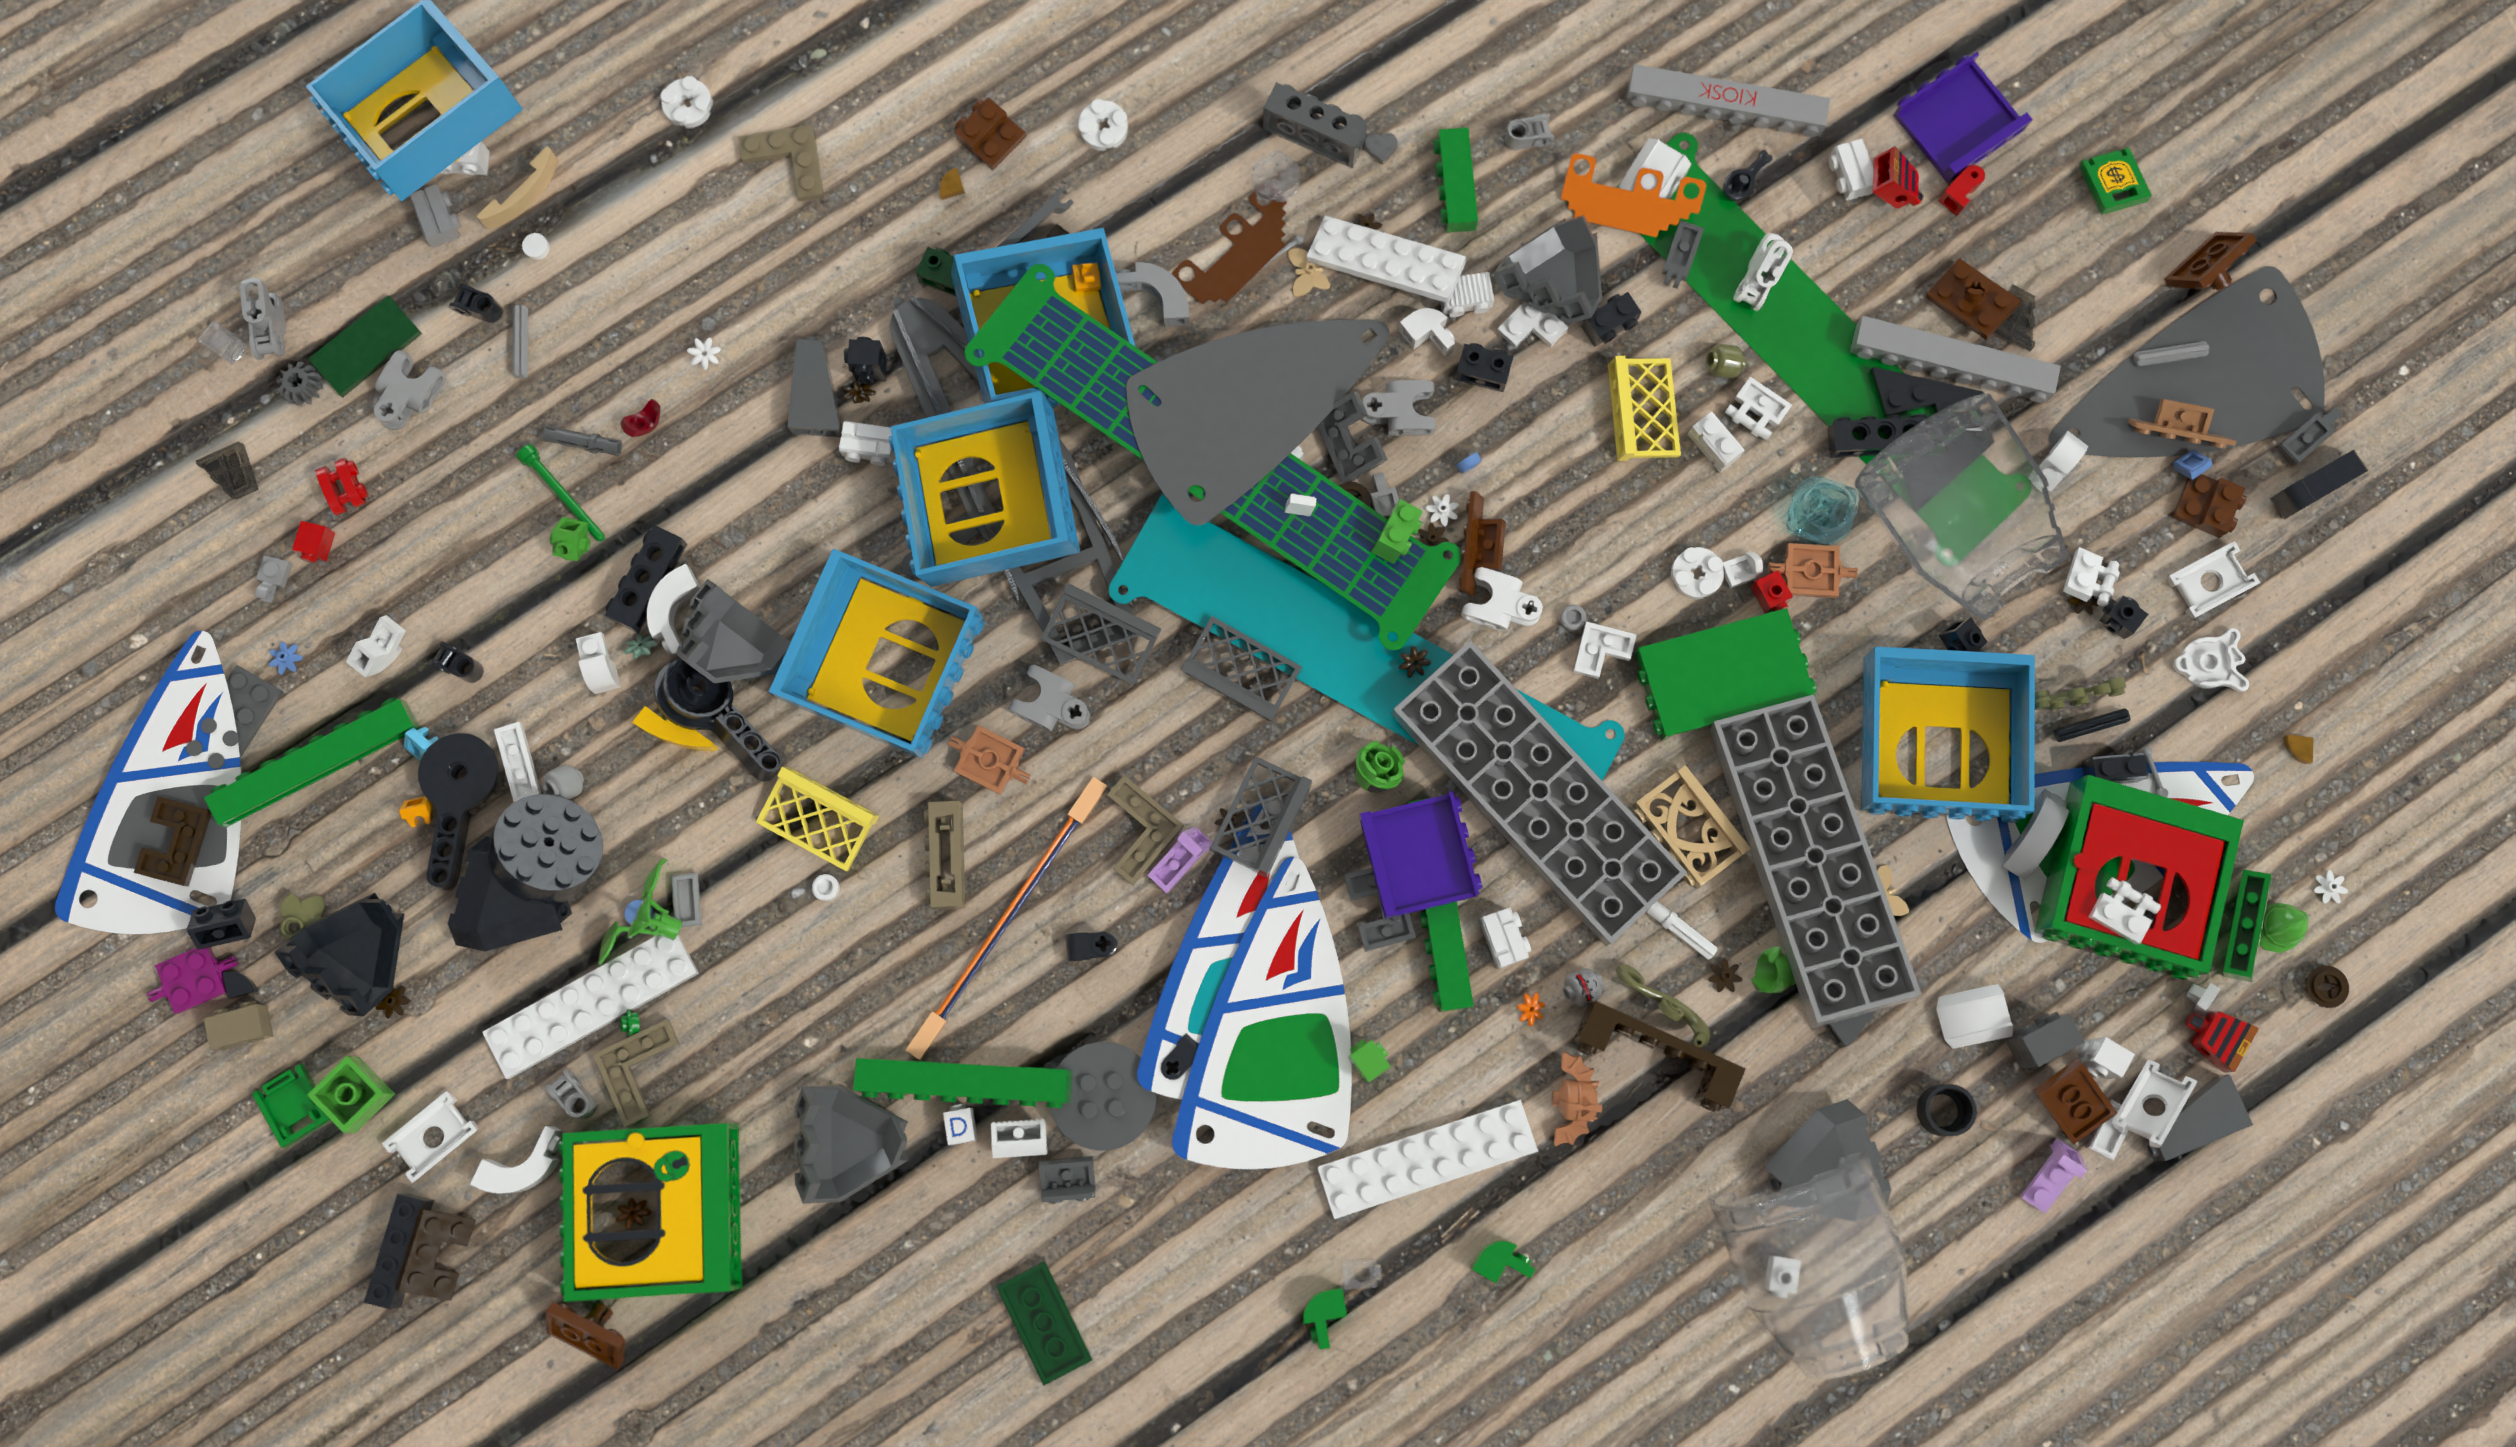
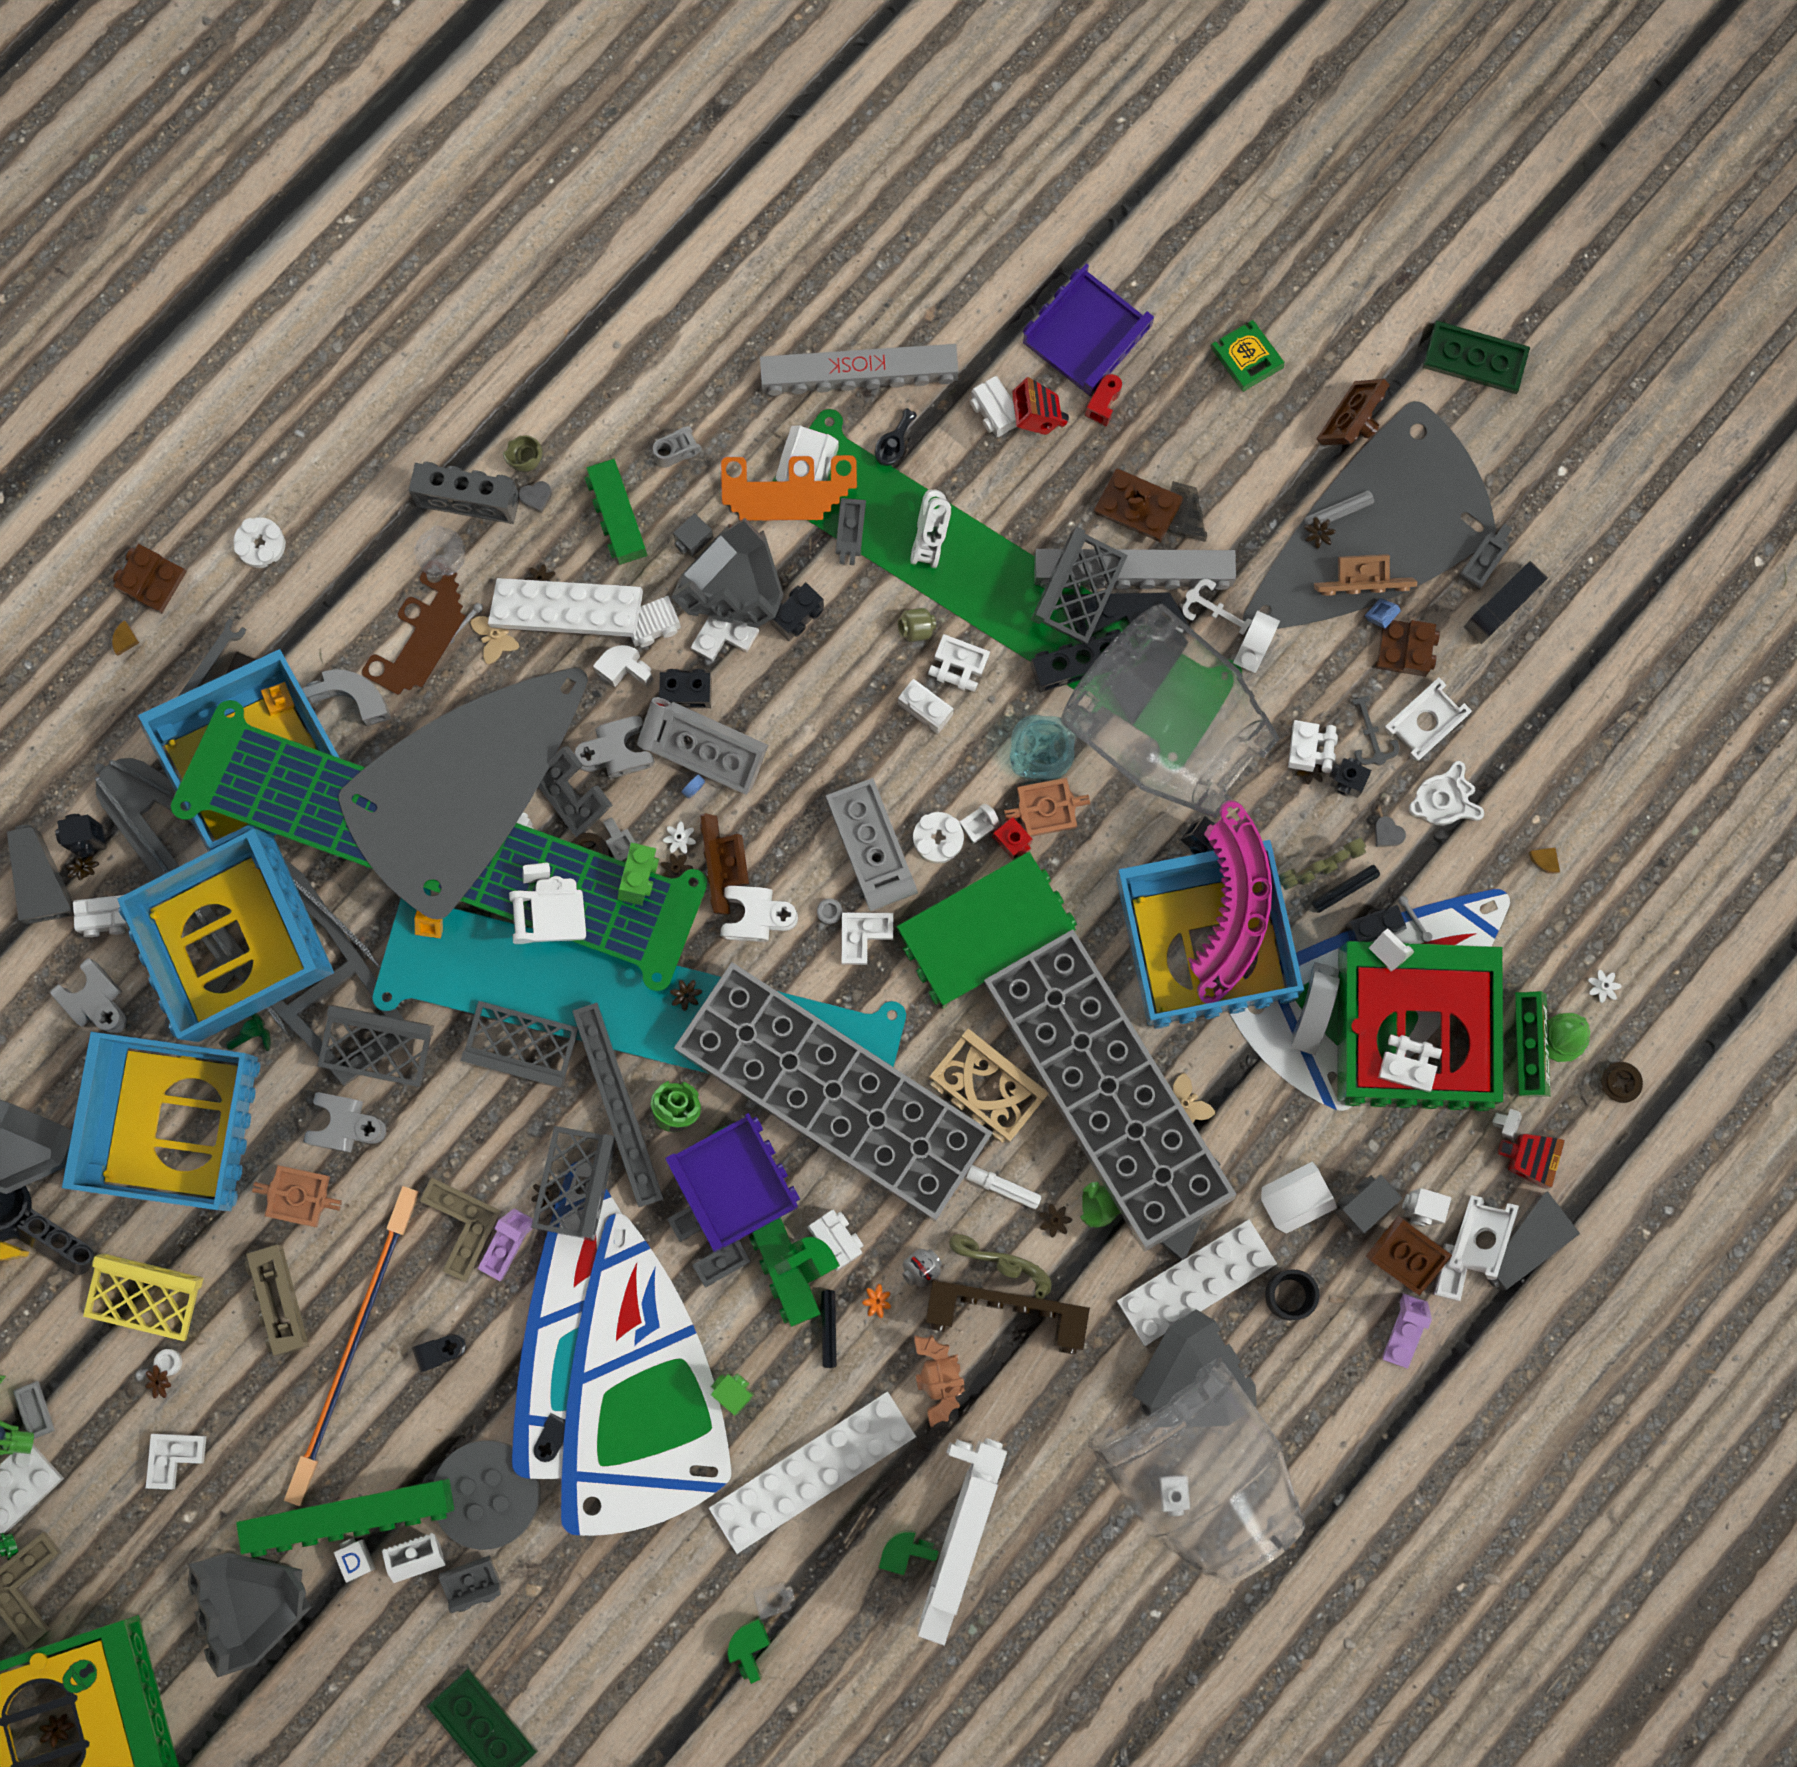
camera: 15 degrees left, 0 degrees up
dark green brick [916,247,956,297] -> none
light yellow fence [1607,356,1681,461] -> none
none -> light grey piece [50,958,127,1034]
none -> reddish brown plant [145,1365,171,1399]
none -> white plate [146,1434,206,1489]
none -> dark green plant [226,1013,271,1052]
none -> light orange tile [414,911,443,939]
none -> olive hair [503,435,543,472]
none -> white piece [509,876,586,944]
none -> dark grey plate [573,1003,664,1207]
none -> light grey hinge [637,697,769,795]
none -> dark grey brick [673,513,714,557]
none -> green brick [774,1237,840,1283]
none -> black axle [821,1290,837,1368]
none -> light grey hinge [826,778,918,911]
none -> white panel [917,1438,1007,1645]
none -> dark grey fence [1030,526,1128,645]
none -> white plate [1117,1219,1277,1346]
none -> white piece [1183,579,1252,635]
none -> dark pink gear [1189,800,1272,1004]
none -> dark brown plant [1304,517,1336,549]
none -> dark grey piece [1352,696,1399,766]
none -> white tile [1369,928,1414,971]
none -> flat silver tile [1374,816,1406,847]
none -> dark green tile [1422,320,1530,394]

